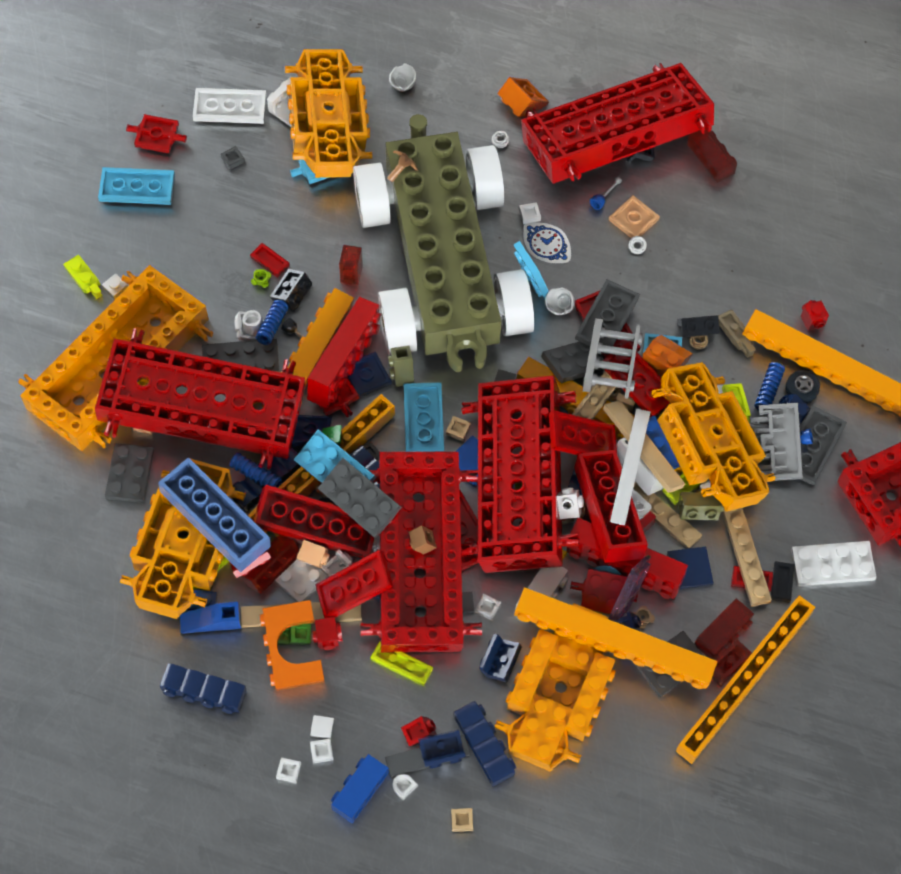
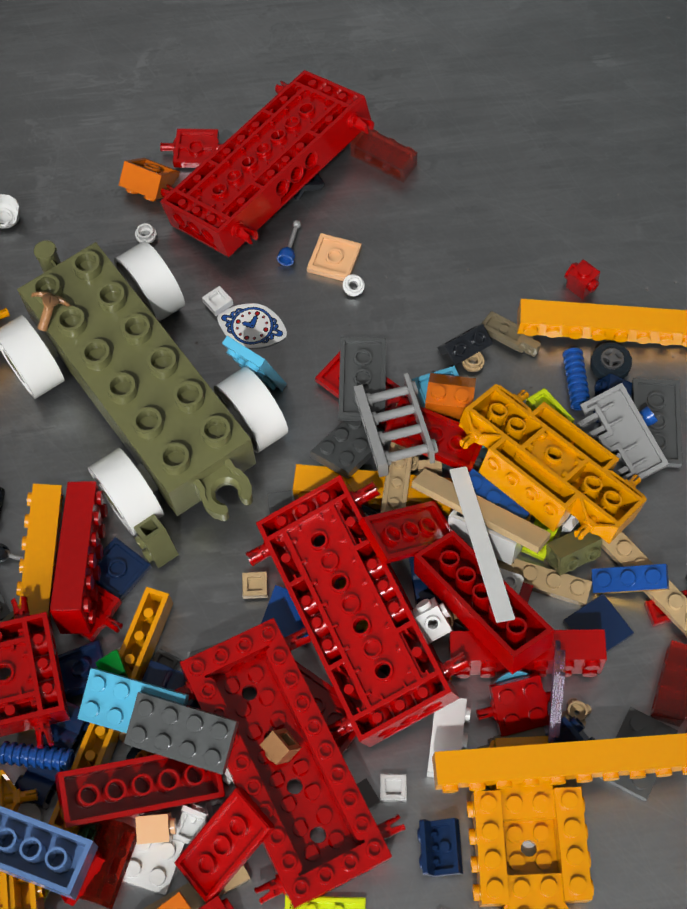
camera: 20 degrees left, 0 degrees up
clear red brick [339,245,363,285] -> none
medium azure plate [404,383,444,452] -> none
white hair [545,287,575,315] -> none
none -> red plate [160,129,222,168]
none -> blue plate [592,564,669,594]

